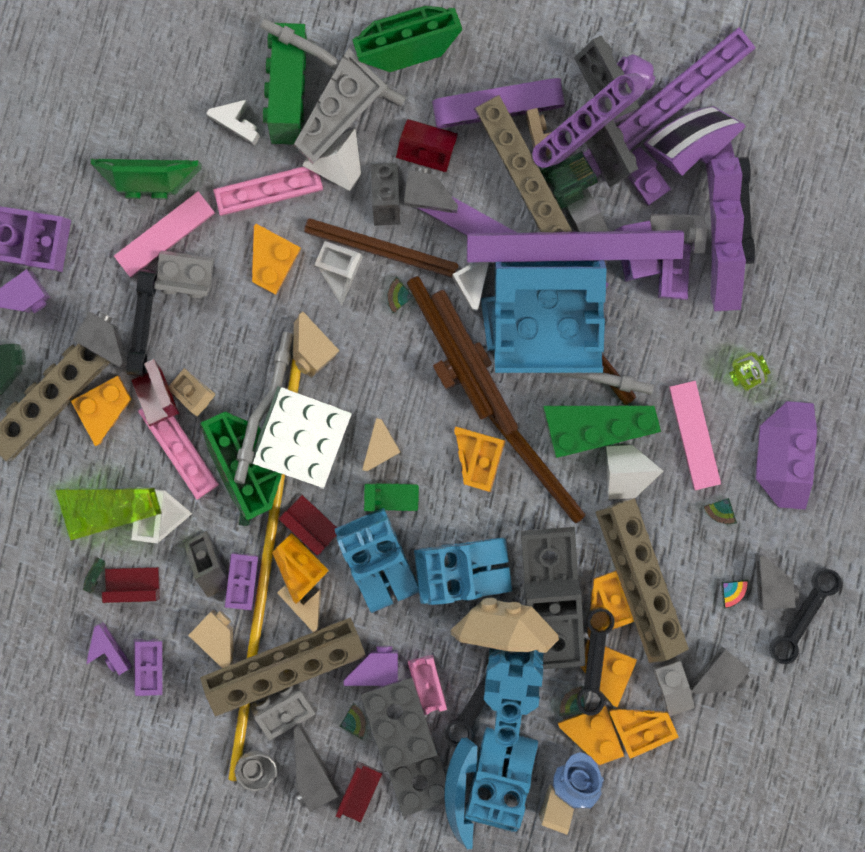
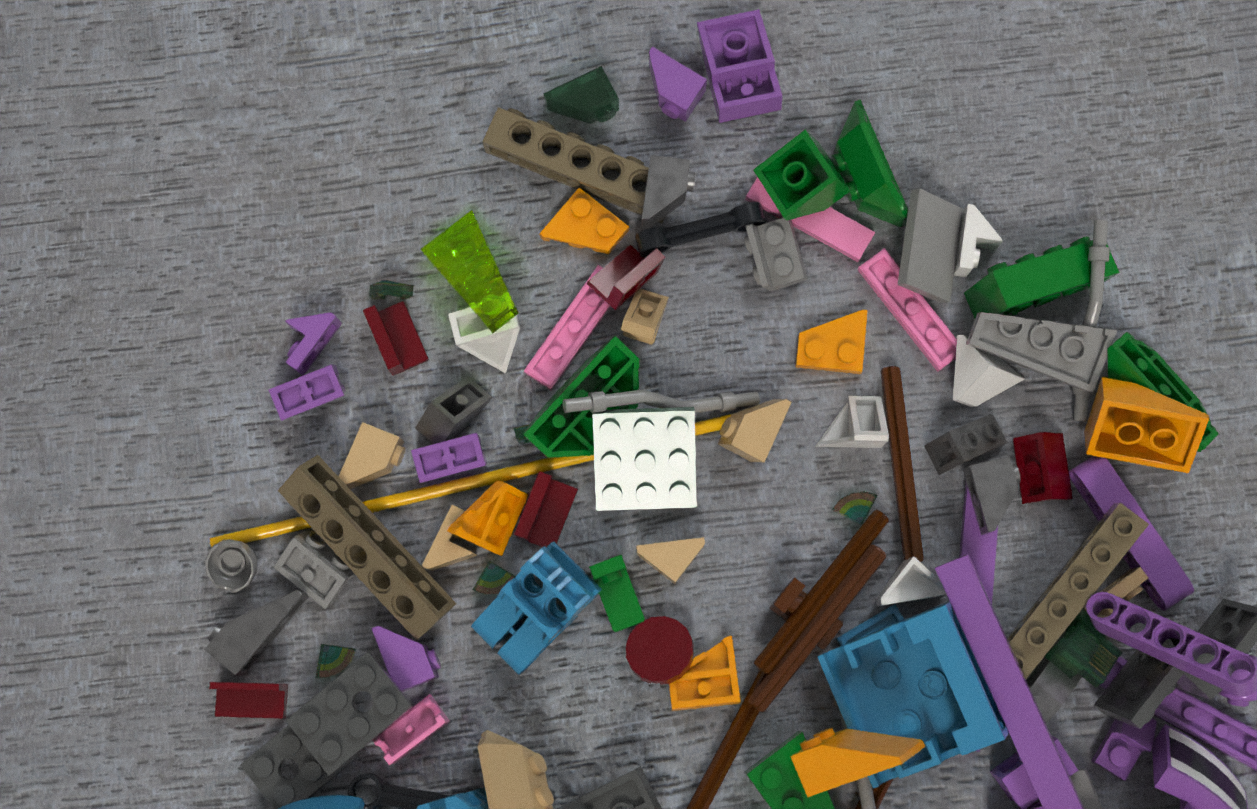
camera: 70 degrees right, 10 degrees down
dark azure connector [414,538,513,605] -> none
none -> clear green tile [472,561,516,595]
none -> dark red tile [626,616,694,685]
none -> green slope [753,130,851,220]
none -> light orange slope [790,727,926,797]
none -> light grey tile [897,188,963,303]
none -> light orange slope [1084,377,1209,473]

